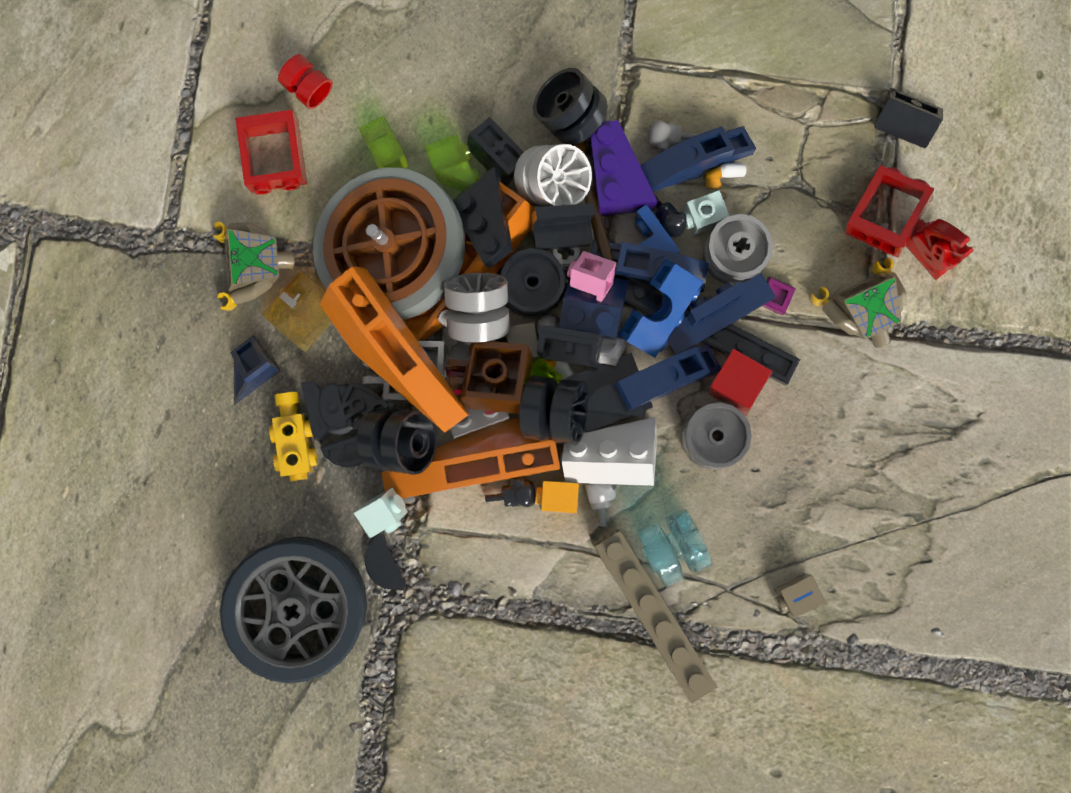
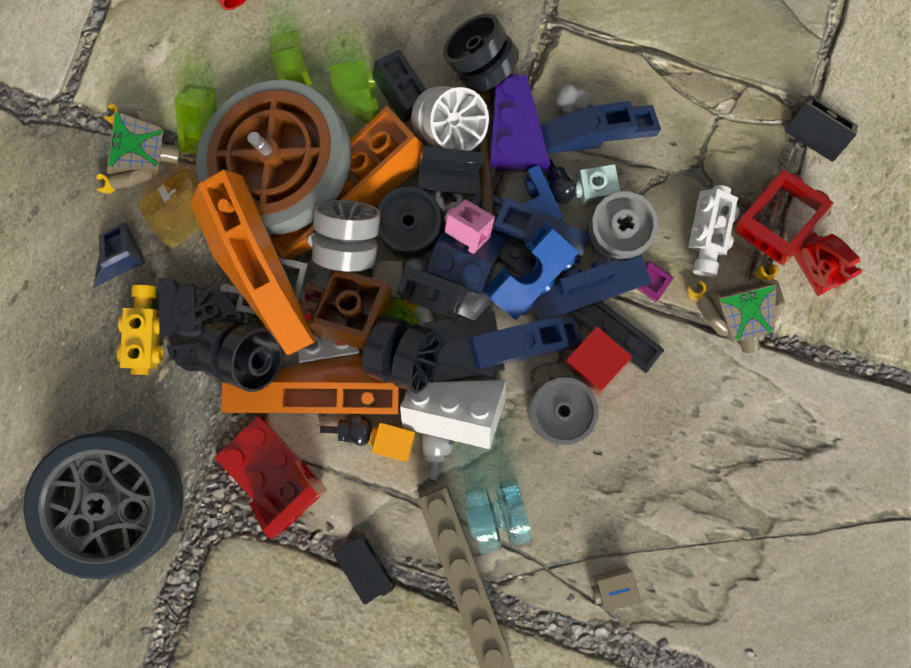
camera: 15 degrees right, 0 degrees up
red window [235,109,307,195] -> none
light aqua brick [354,488,408,538] -> none
black tile [364,533,408,590] -> none
black wing [453,167,513,269] -> none
arm [704,163,747,189] -> none
none -> clear neon green slope [175,84,217,155]
none -> red bracket [214,416,327,540]
none -> black panel [334,533,396,604]
none -> white brick [688,185,740,277]

